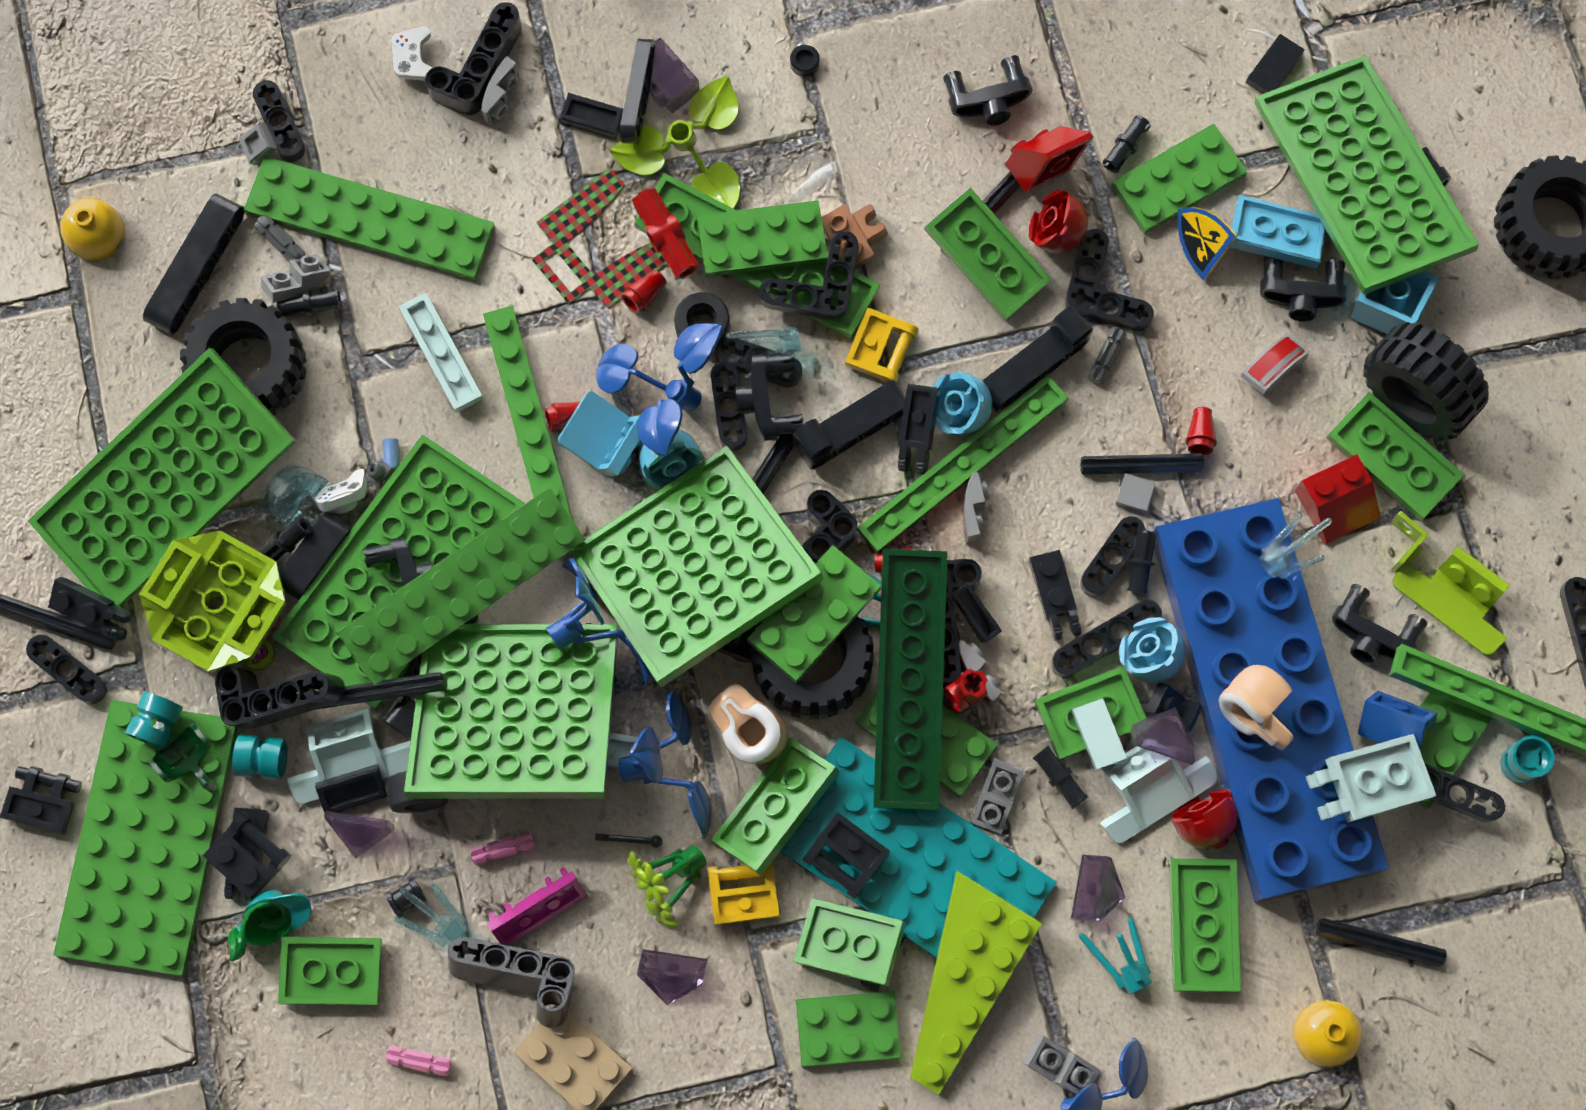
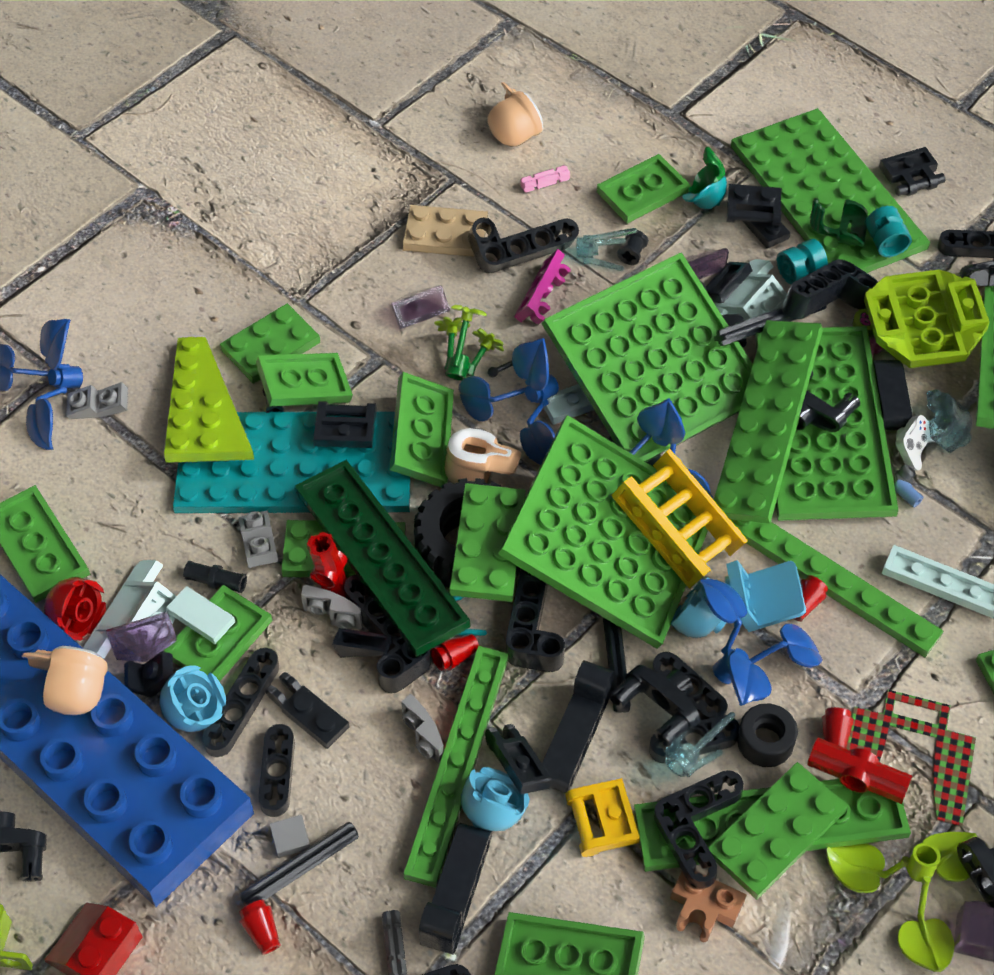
camera: 145 degrees right, 20 degrees down
black axle [260,516,312,561] -> none
yellow plate [707,862,780,926] -> none
clear purple slope [1071,854,1126,922] -> none
teal plant [1079,917,1152,994] -> none
black axle [1127,530,1156,594] -> none
clear light blue plant [1259,514,1332,579] -> none
none -> yellow fence [611,449,748,589]

